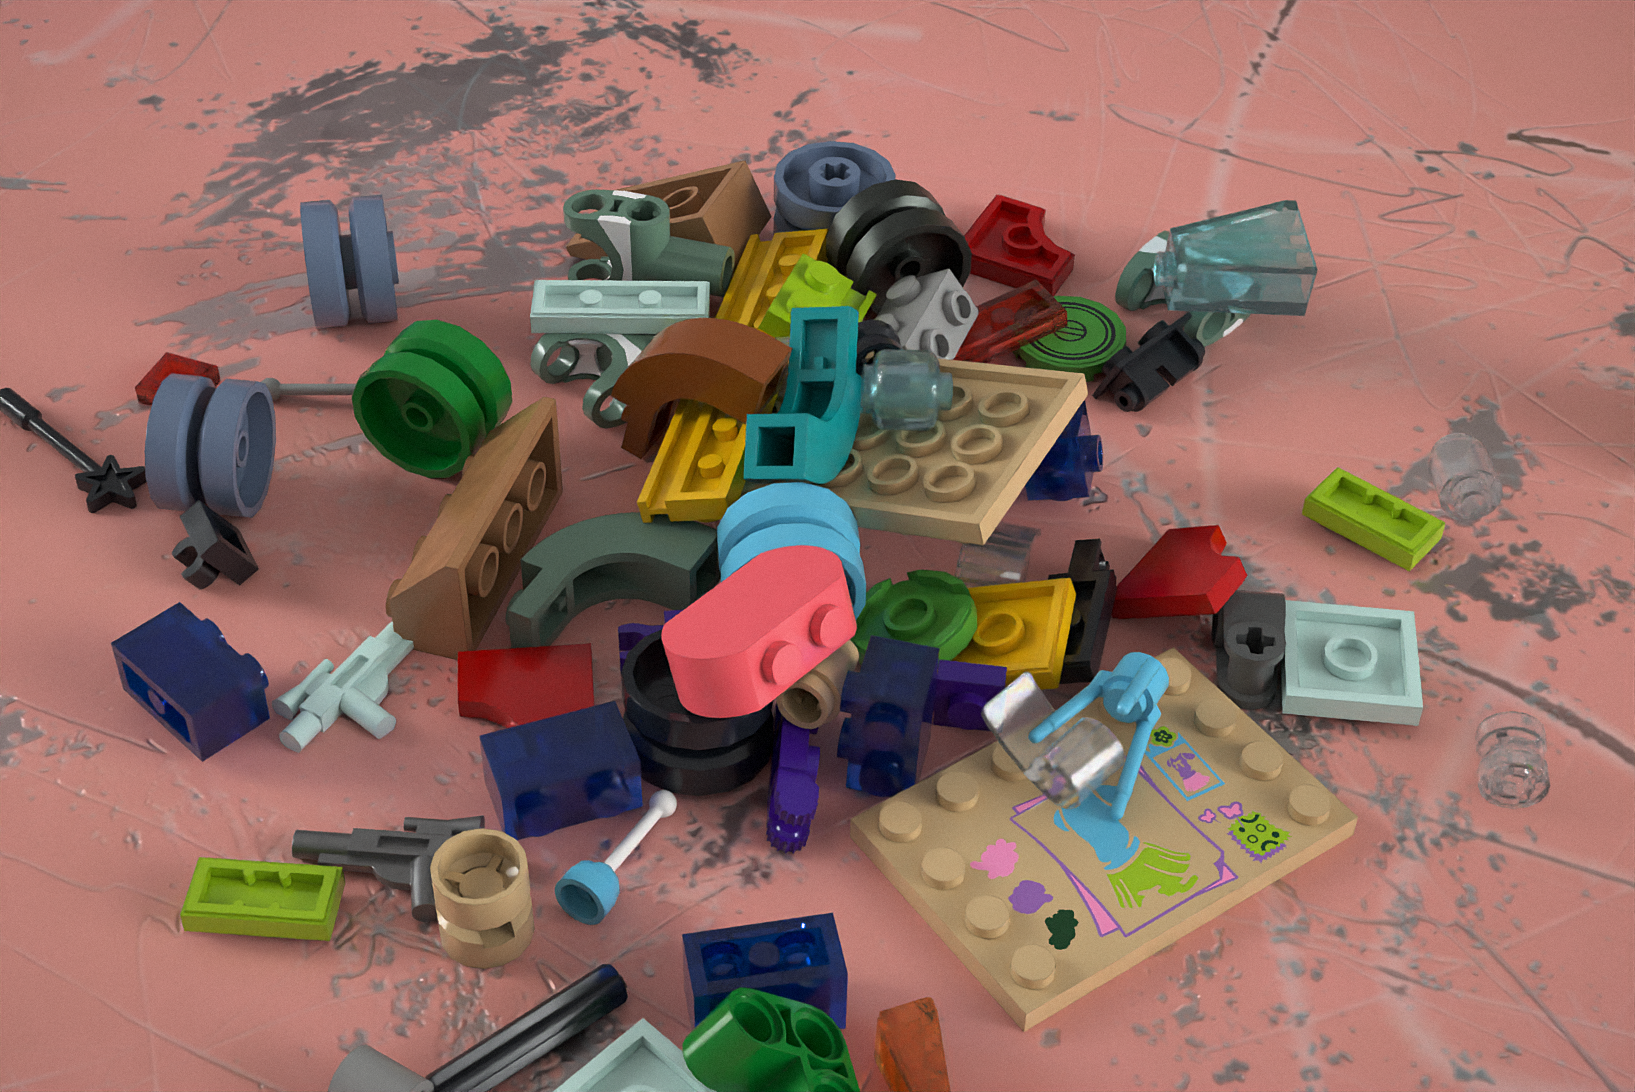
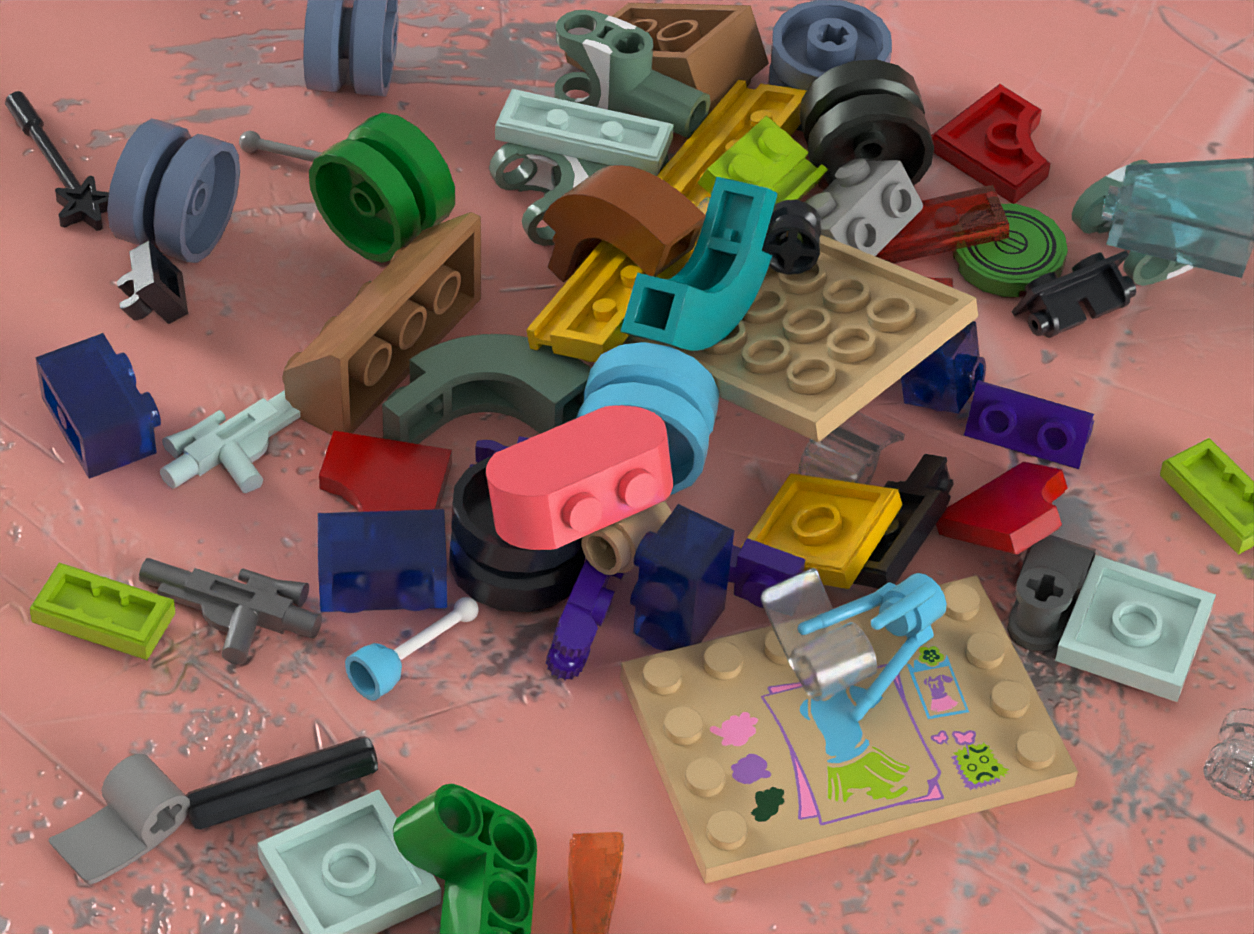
camera: 15 degrees right, 5 degrees up
clear red tile [135,352,221,405] -> none
tan wheel [430,828,535,969] -> none
clear blue brick [682,913,848,1030] -> none
bright green tile [850,570,977,676] -> none
clear light blue head [861,349,953,431] -> none
none -> dark purple hinge [964,380,1095,469]

